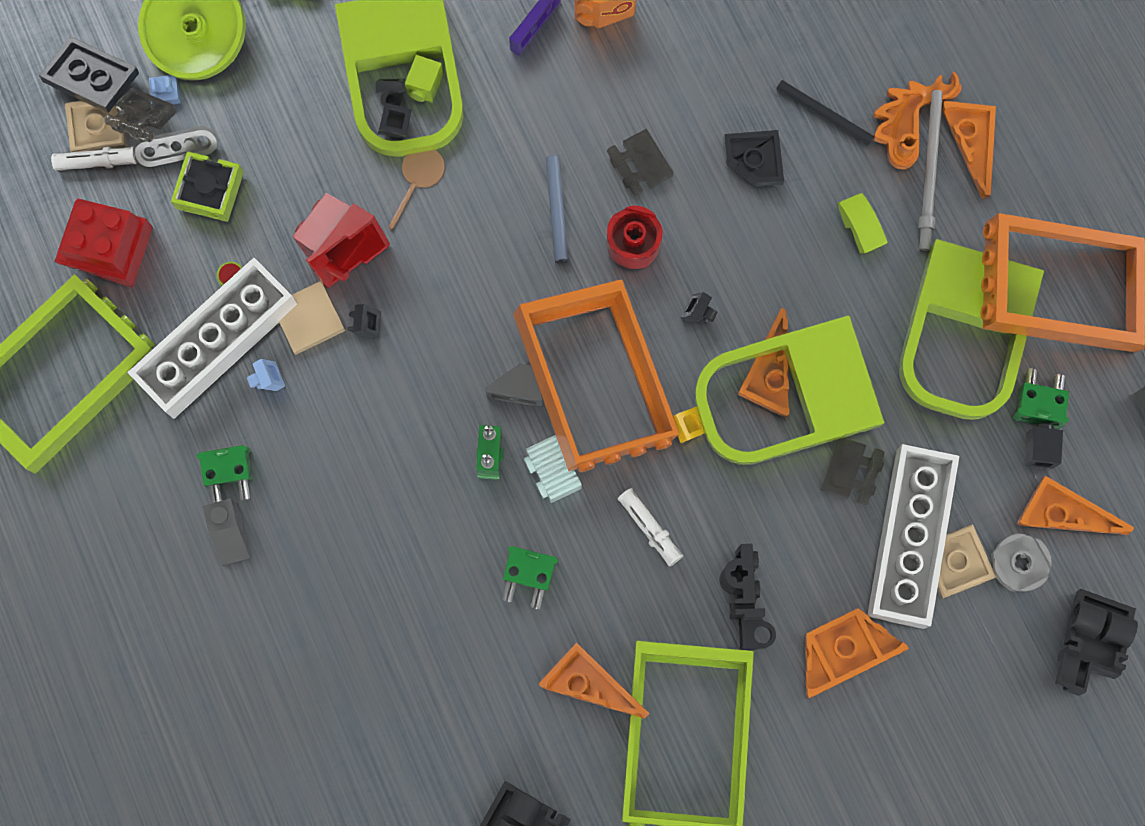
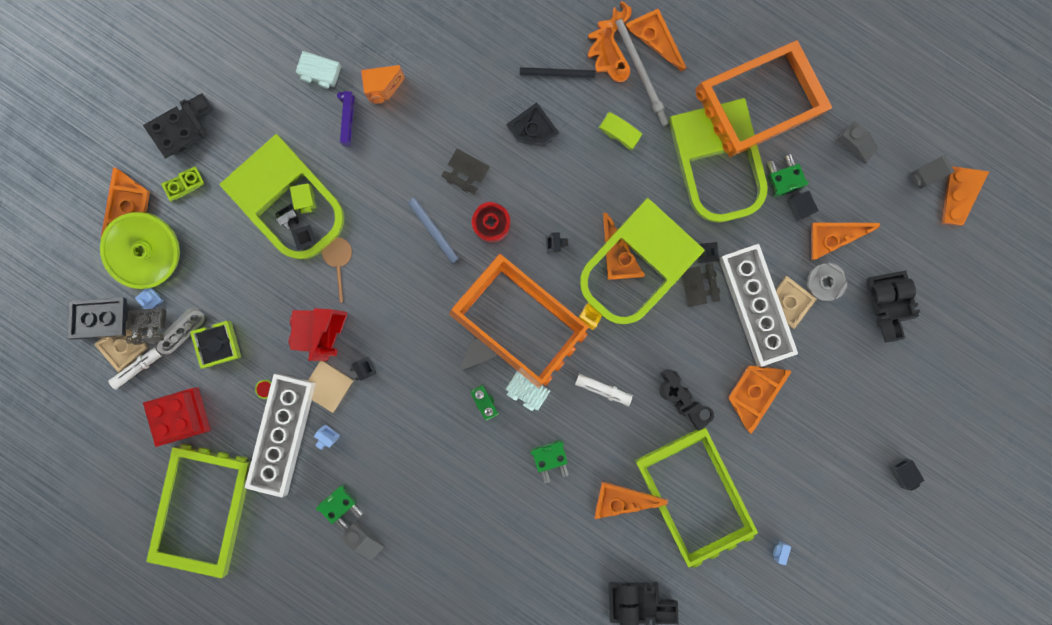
camera: 25 degrees left, 10 degrees up
none -> black tile [698,242,719,263]

